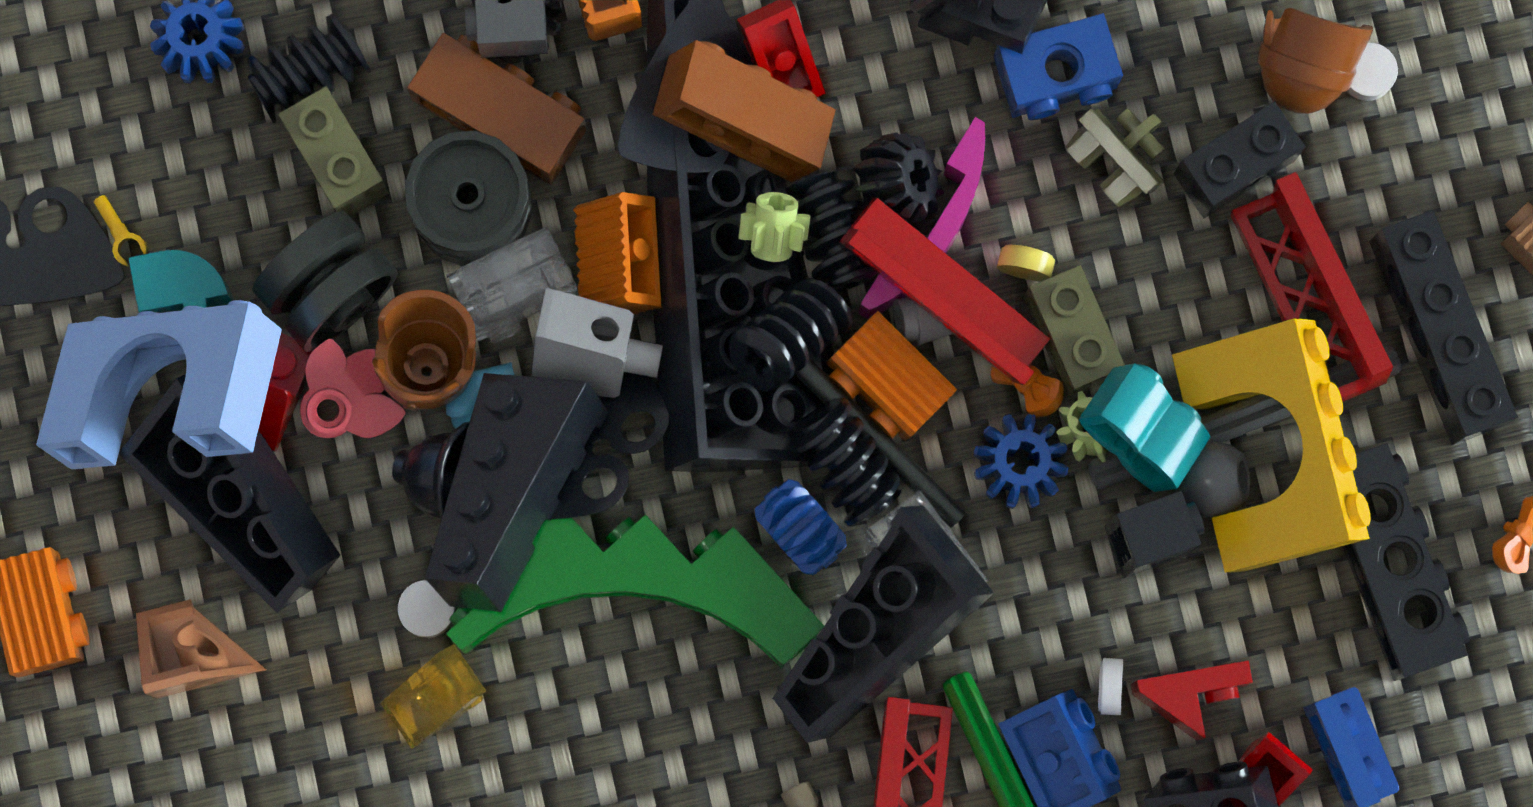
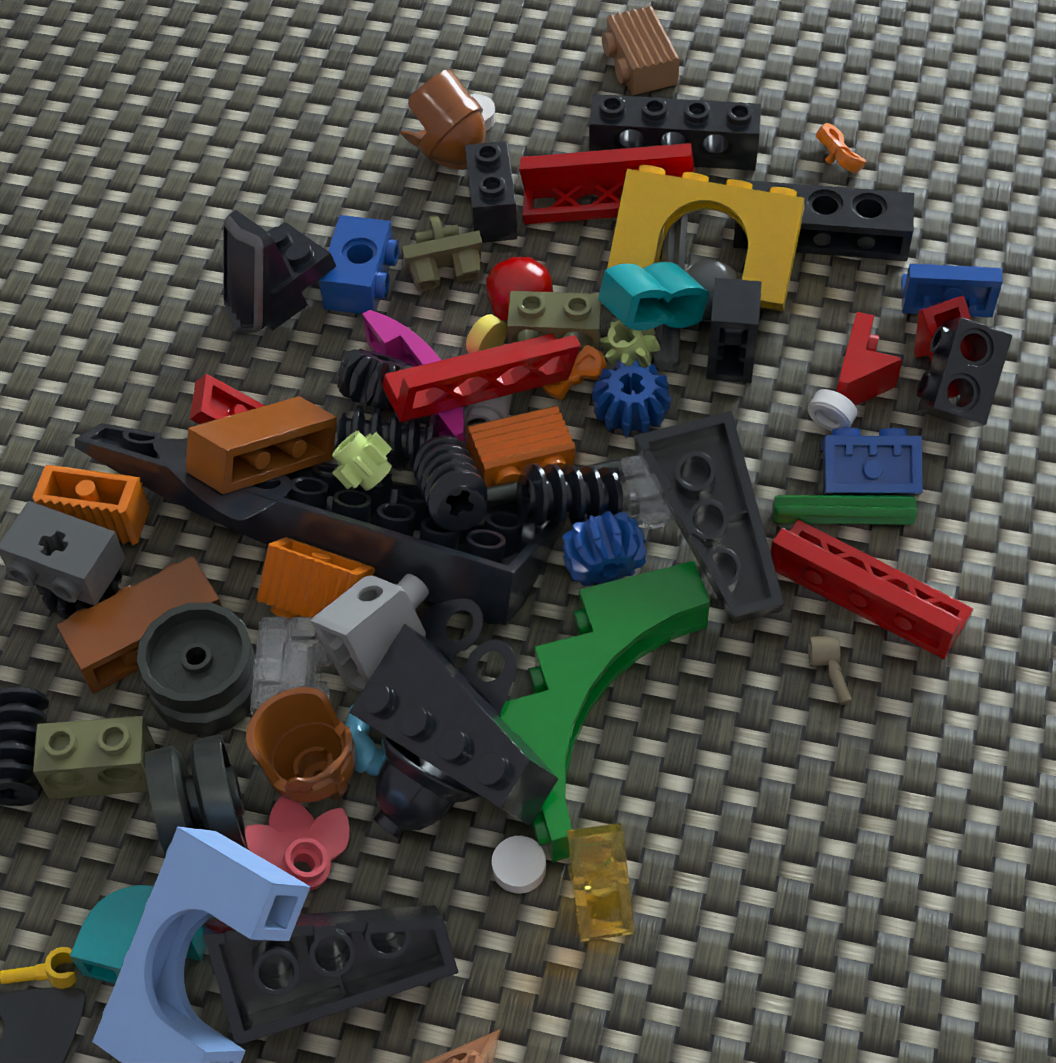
camera: 55 degrees left, 25 degrees down
none -> red hair [486,257,554,321]

